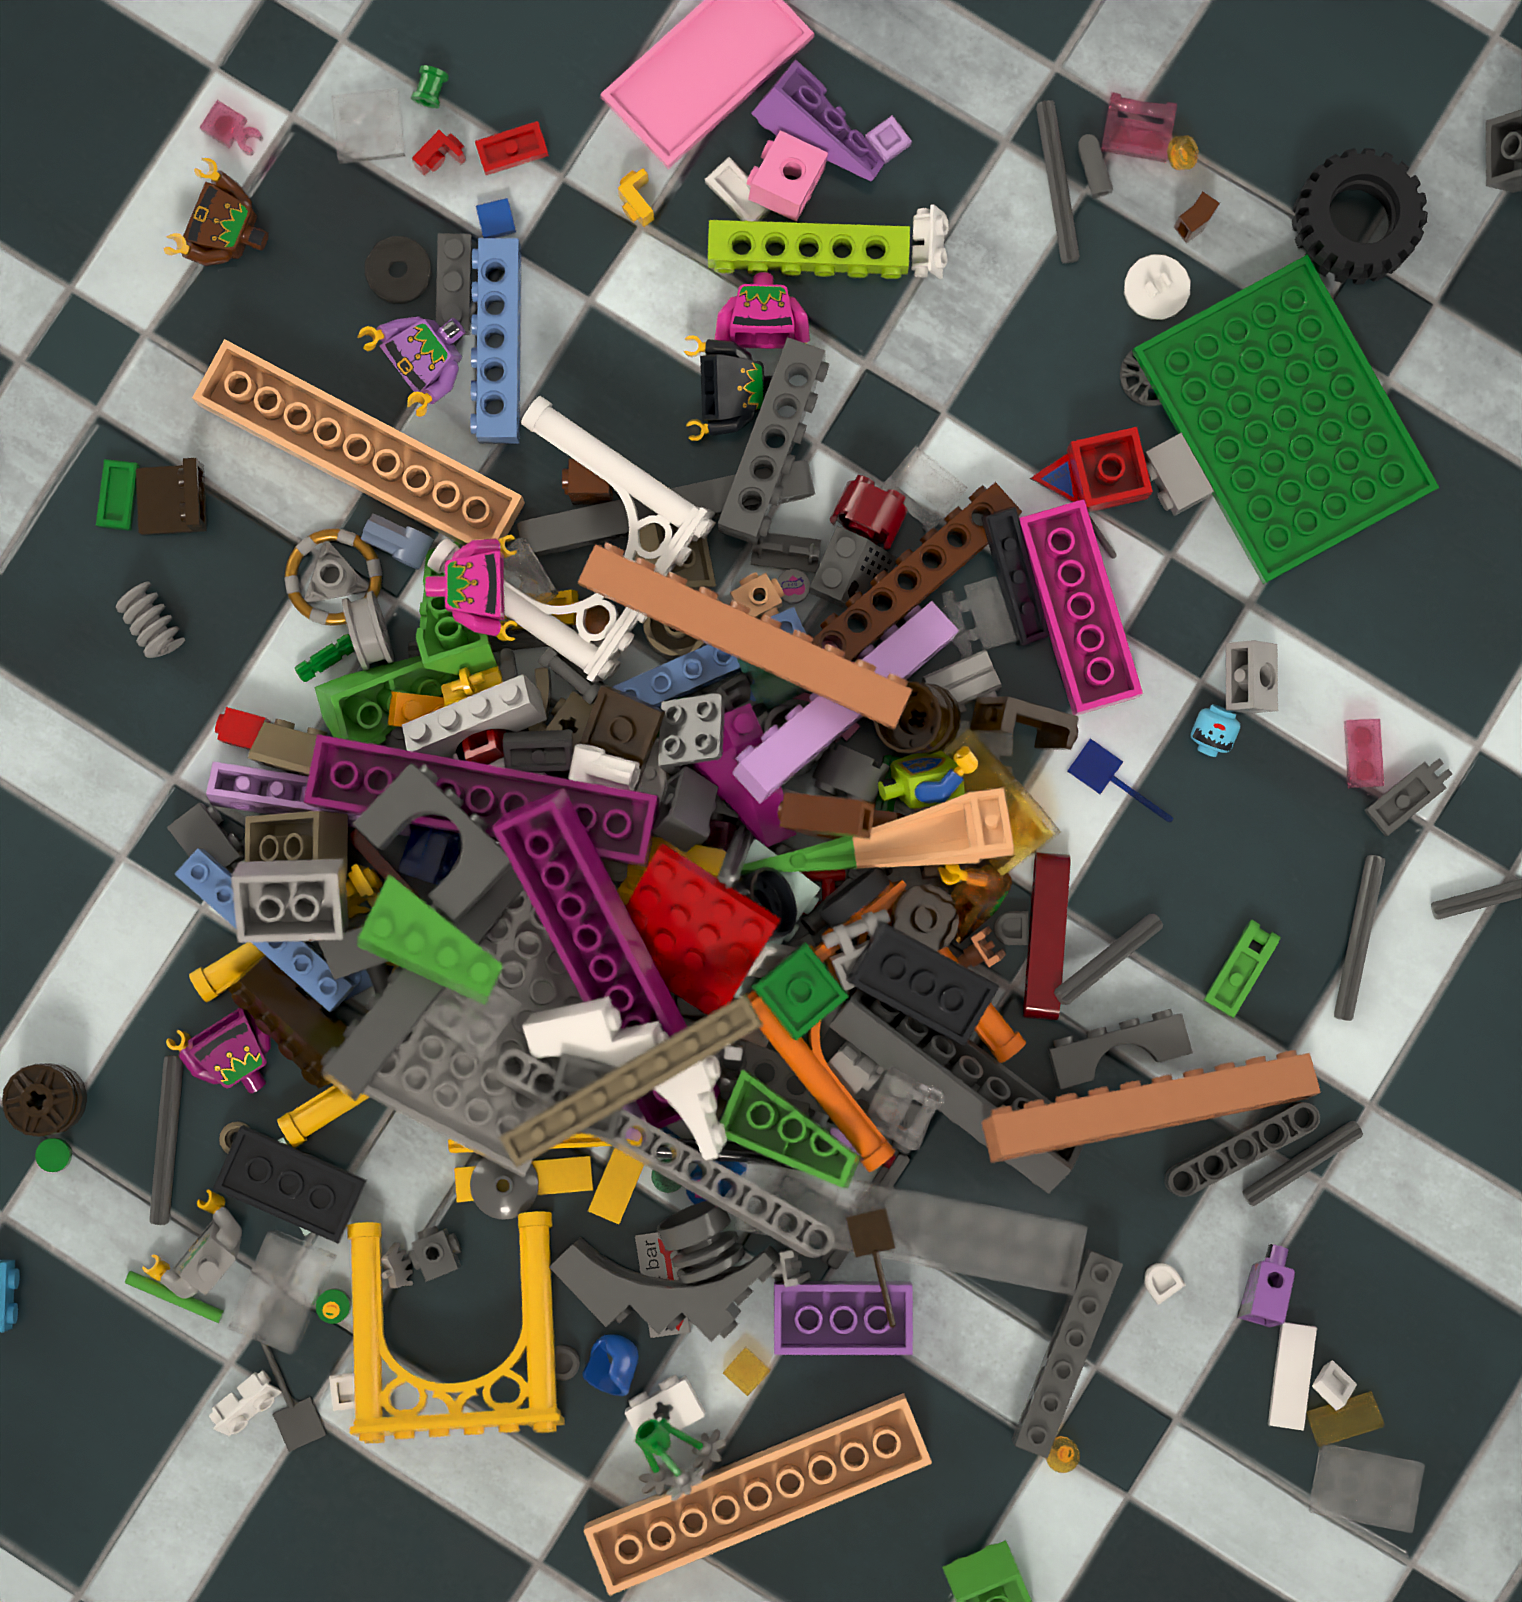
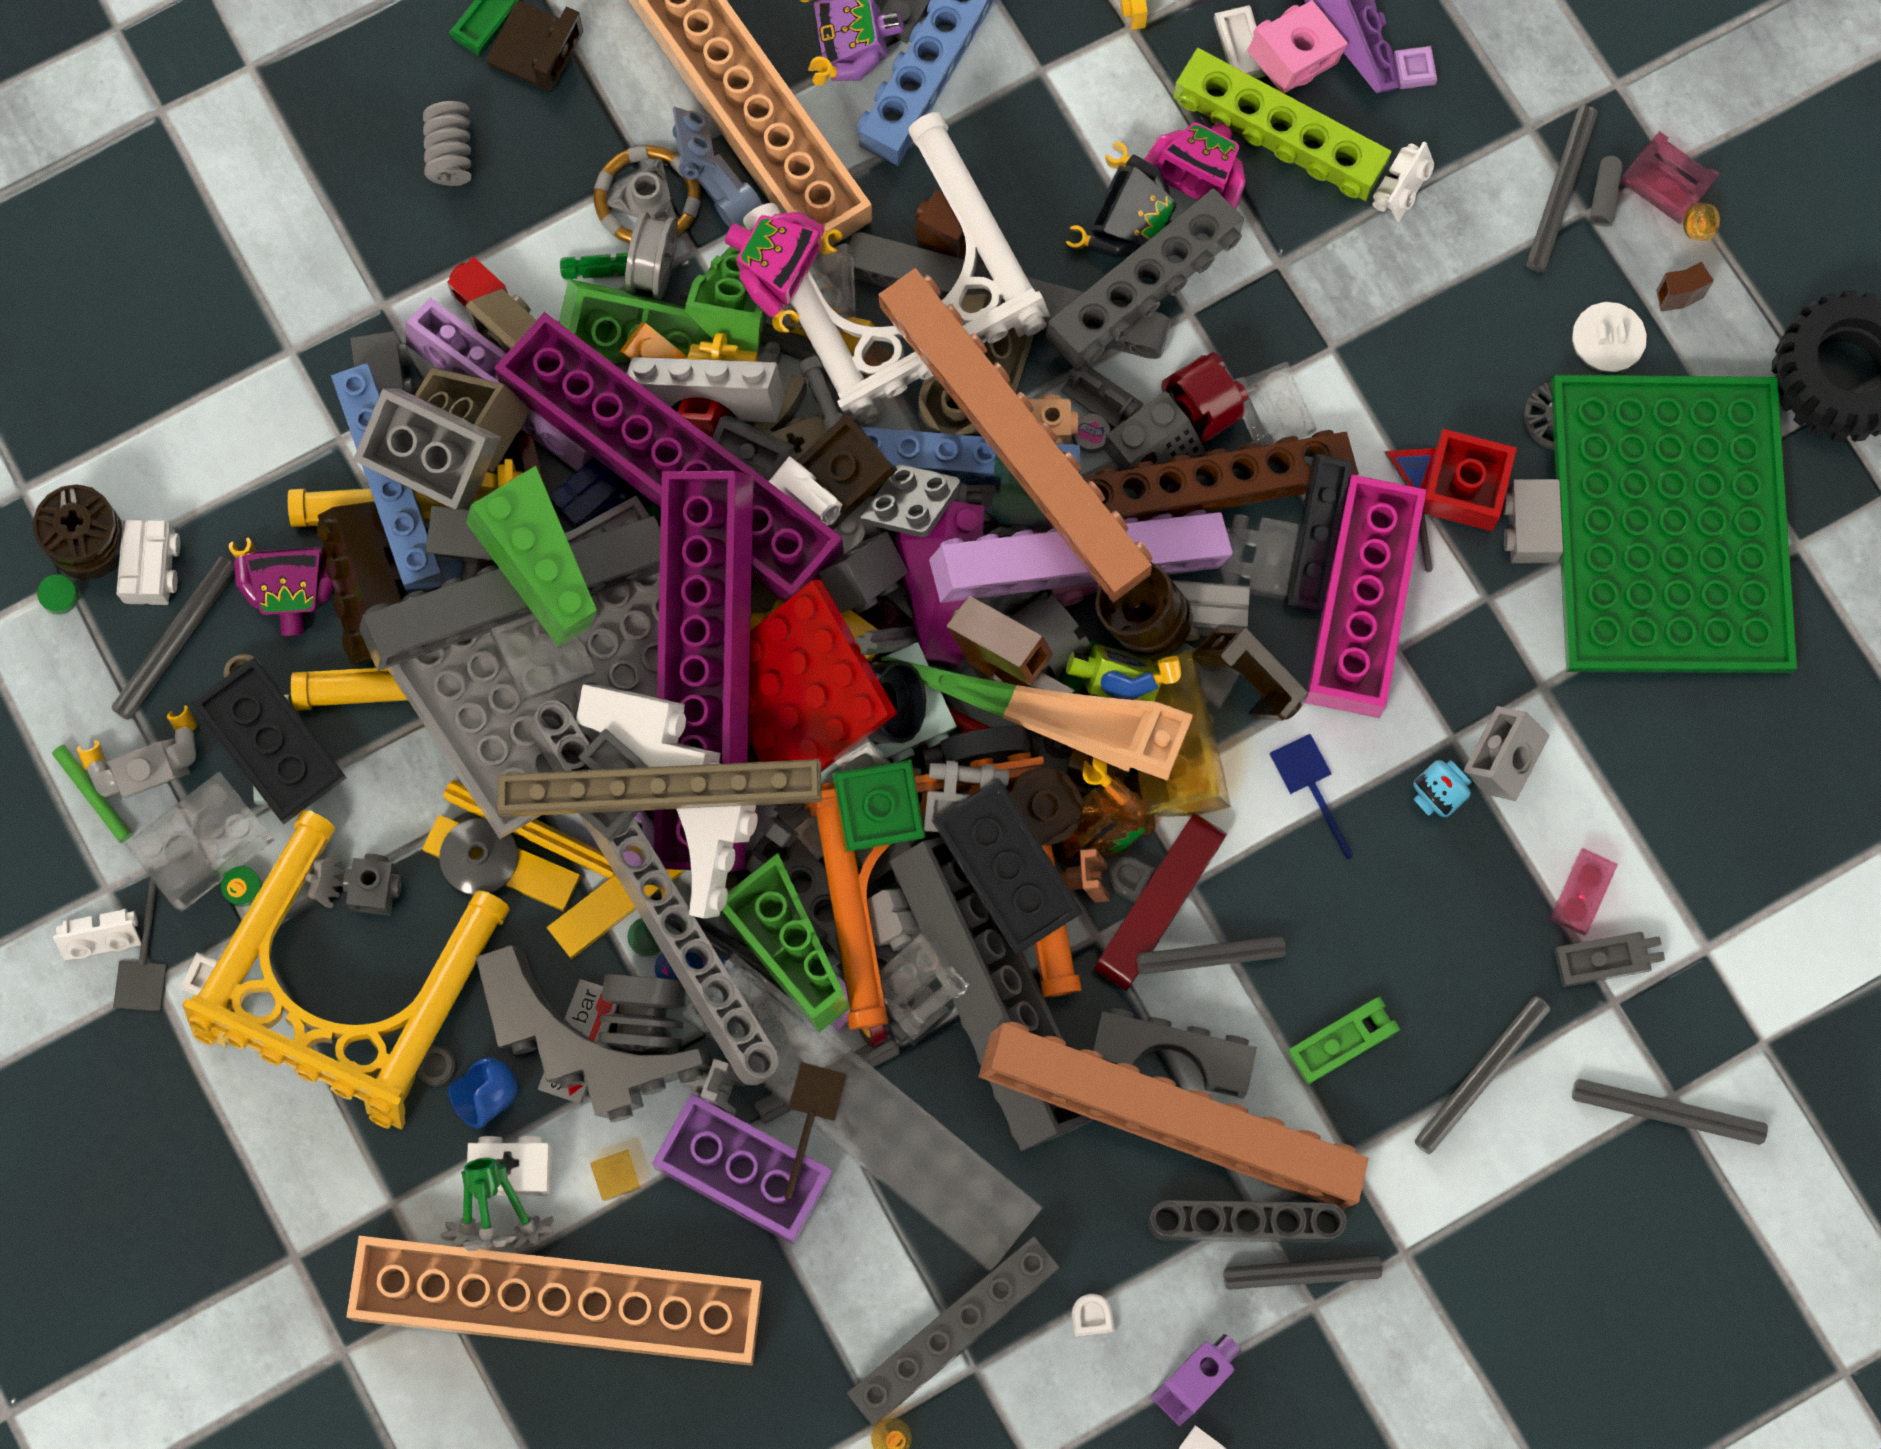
camera: 25 degrees right, 10 degrees down
dark grey arch [353,763,512,922] -> none
none -> white brick [117,520,181,605]
none -> sand blue hinge [672,106,716,179]

